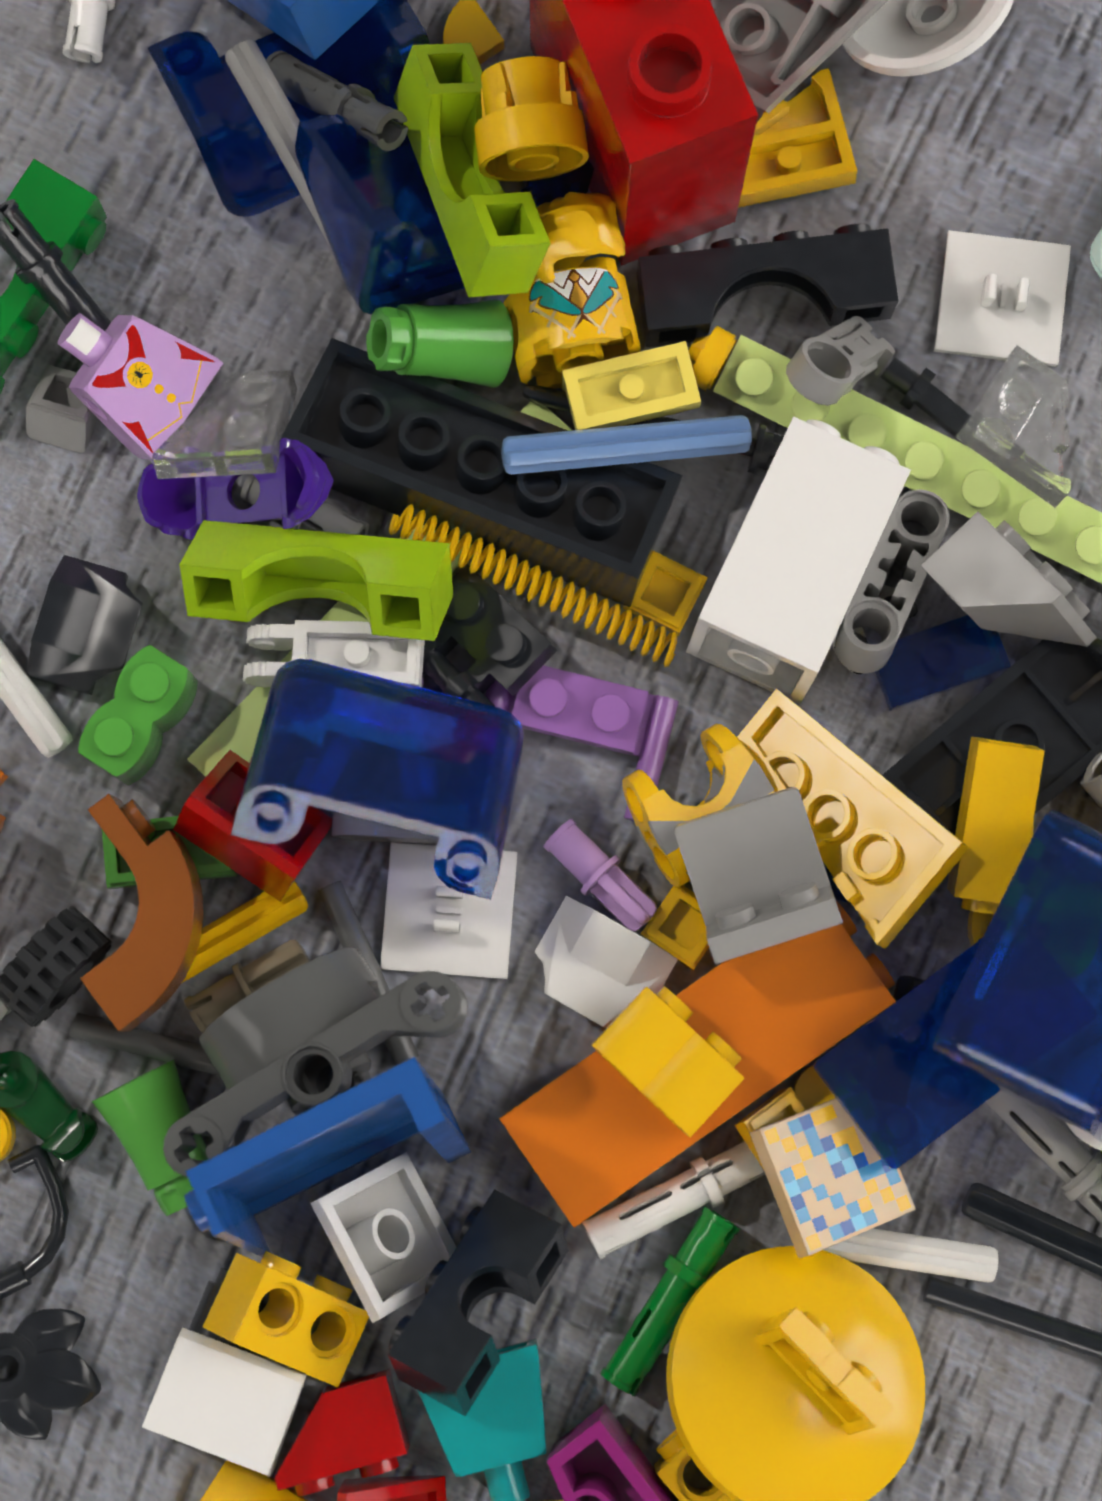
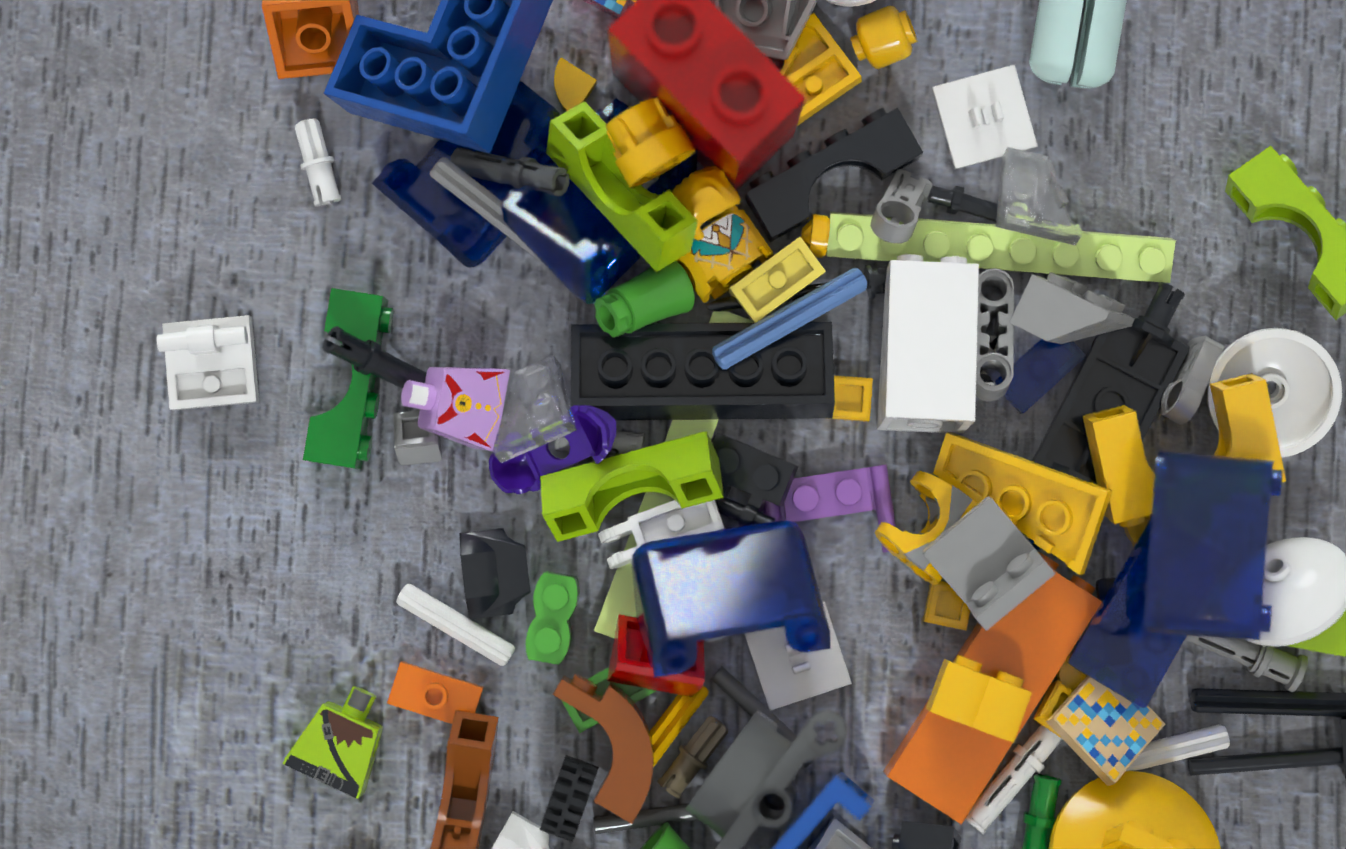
camera: 25 degrees left, 5 degrees up
yellow piece [389,504,678,668] -> none
white slope [535,896,678,1028] -> none
lavender axle [543,819,657,932] -> none
none -> yellow head [850,5,918,69]

